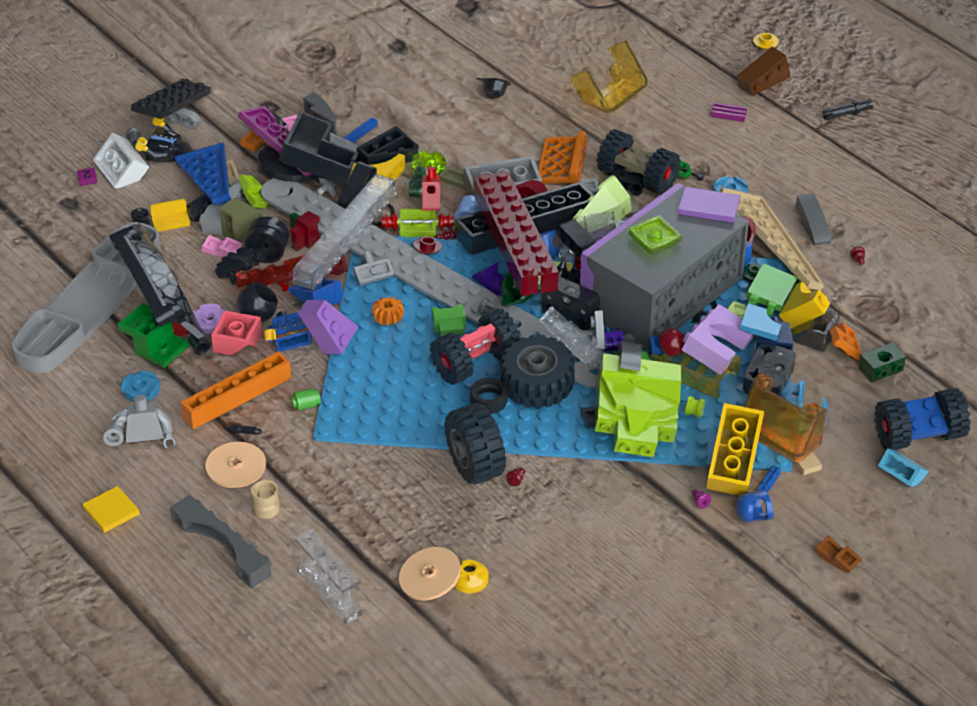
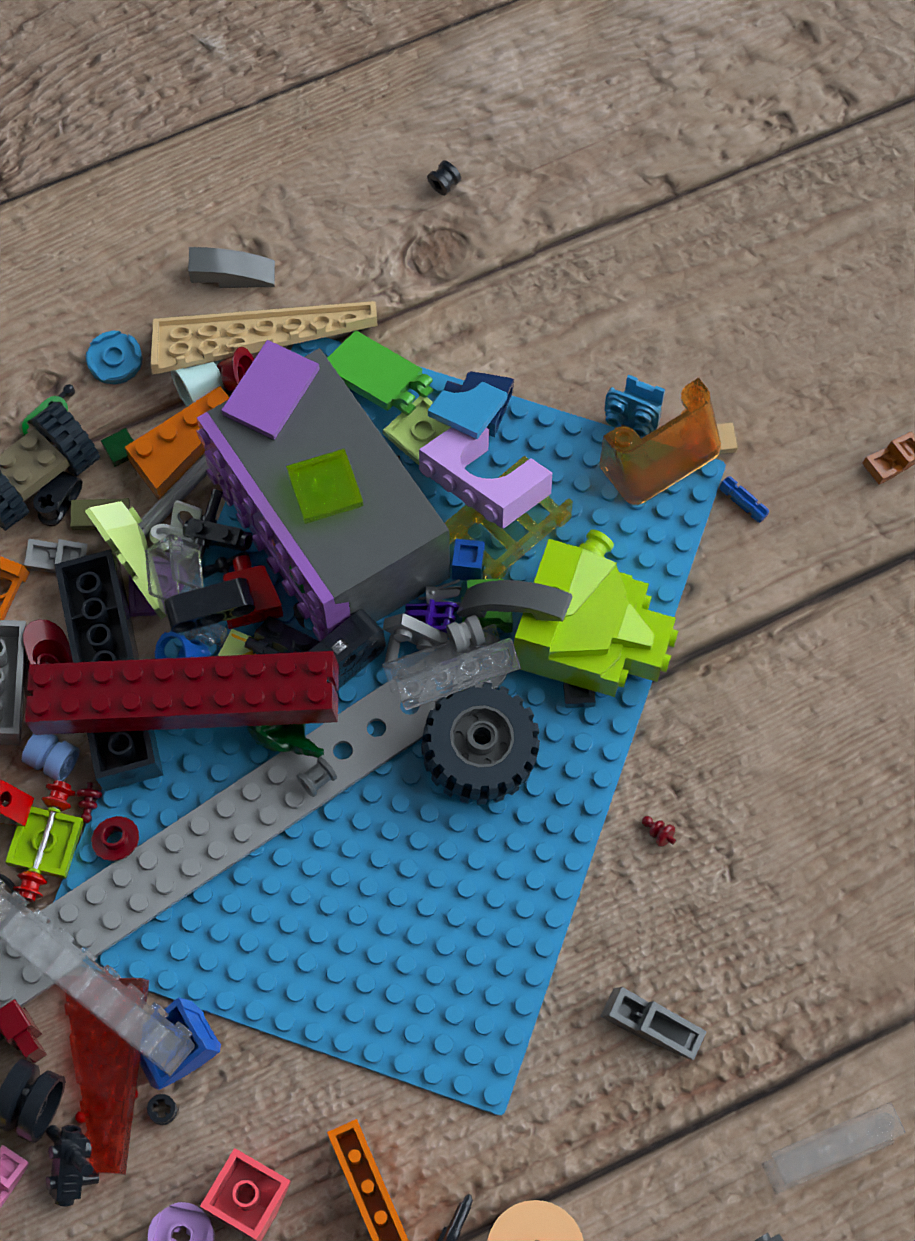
camera: 75 degrees left, 25 degrees up
black wheel [237,282,278,322] -> none
tan wheel [251,480,280,519] -> none
torso [264,311,312,352] -> none
bright green brick [290,388,321,411] -> none
medium lavender wedge [298,300,358,354] -> none
light grey plate [353,251,395,286] -> none
orange gear [372,296,404,326] -> none
light nougat piece [399,547,461,601] -> none
black plate [430,308,521,385] -> none
bright green piece [431,304,466,337] -> none
black wheel [444,403,506,485] -> none
yellow piece [454,559,489,593] -> none
black tyre [470,378,508,414] -> none
dark purple slope [472,262,504,296] -> none
dark red hair [659,328,685,357] -> none
magenta hair [692,489,711,509] -> none
yellow brick [706,403,764,496] -> none
blue helmet [735,490,774,522] -> none
black axle [742,343,796,401] -> none
yellow arch [779,281,830,329] -> none
clear smoke slope [792,308,840,352] -> none
orange plate [830,322,862,361] -> none
dark red hair [850,247,865,265] -> none
dark green brick [859,343,906,382] -> none
black plate [874,388,971,450] -> none
medium azure brick [878,449,929,487] -> none
none -> black bush [147,1094,177,1125]
none -> black wheel [427,160,462,196]
none -> light grey wheel [446,615,485,653]
none -> dark grey slope [600,987,707,1060]

